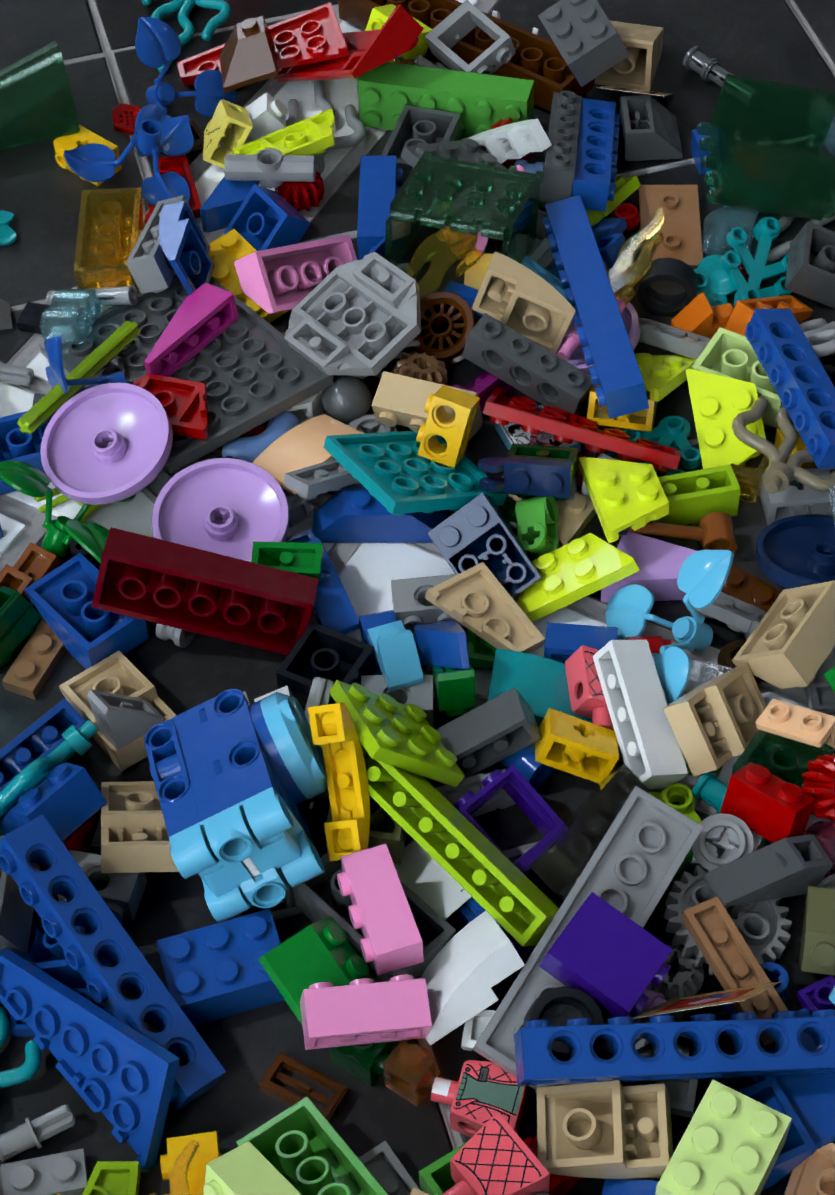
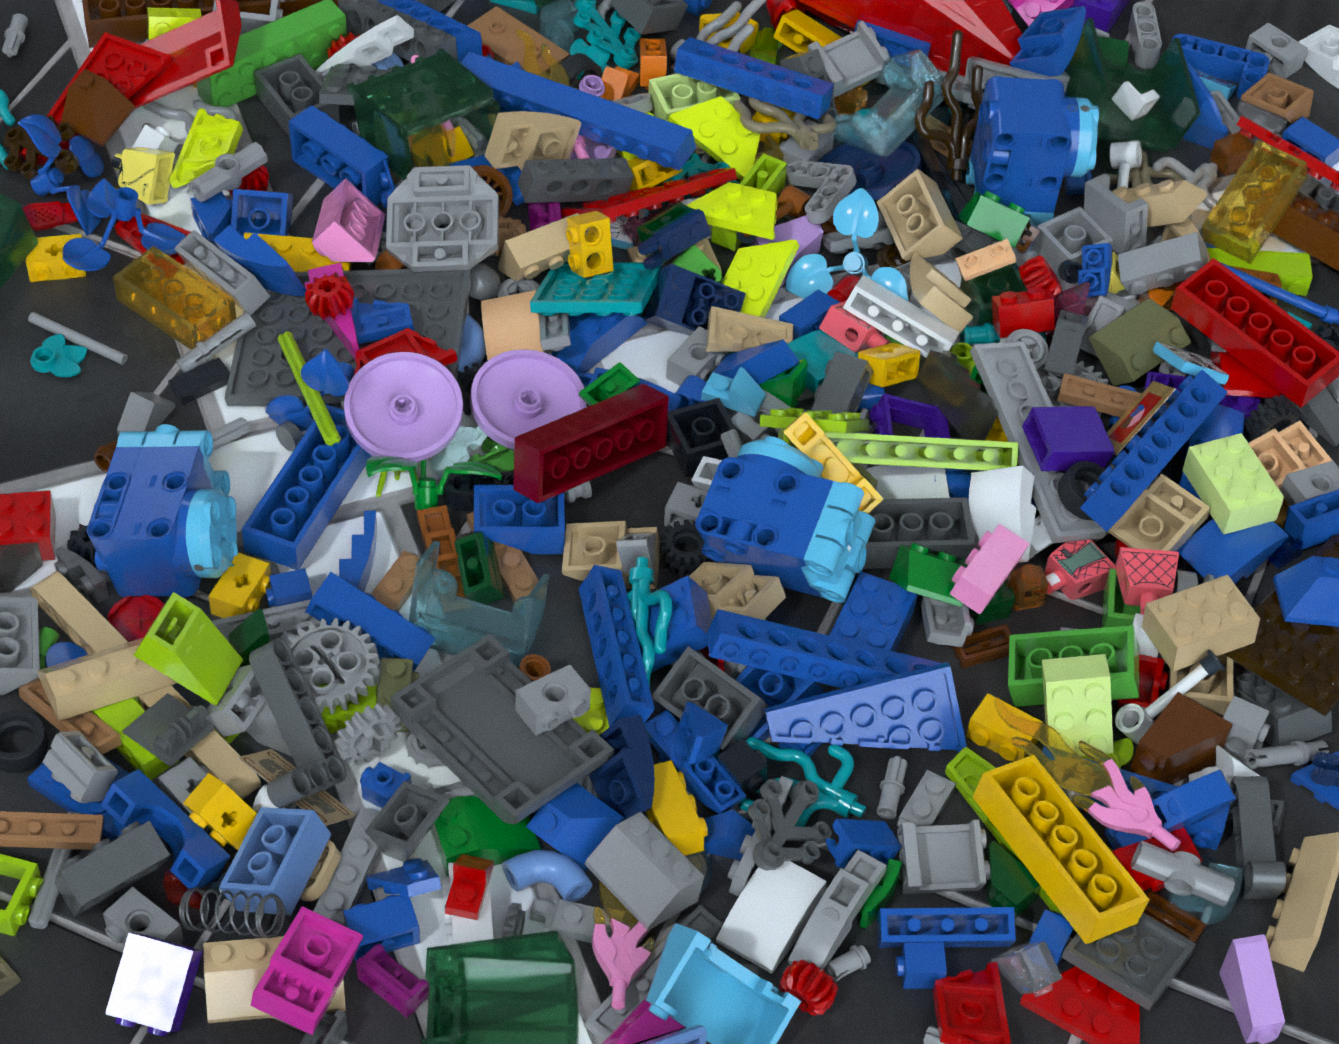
camera: 55 degrees left, 0 degrees up
clear light blue brick [40,289,102,344] -> none
bright pink brick [337,844,424,976] -> none
none -> dark brown plant [3,115,79,180]
none -> light grey bar [28,312,128,365]
none -> red gear [305,272,355,320]
none -> blue wing [351,297,415,344]
none -> light aqua cylinder [430,426,487,479]
none -> lavender cone [579,75,605,98]
none -> light grey beam [786,160,857,224]
none -> light grey bracket [920,596,974,647]

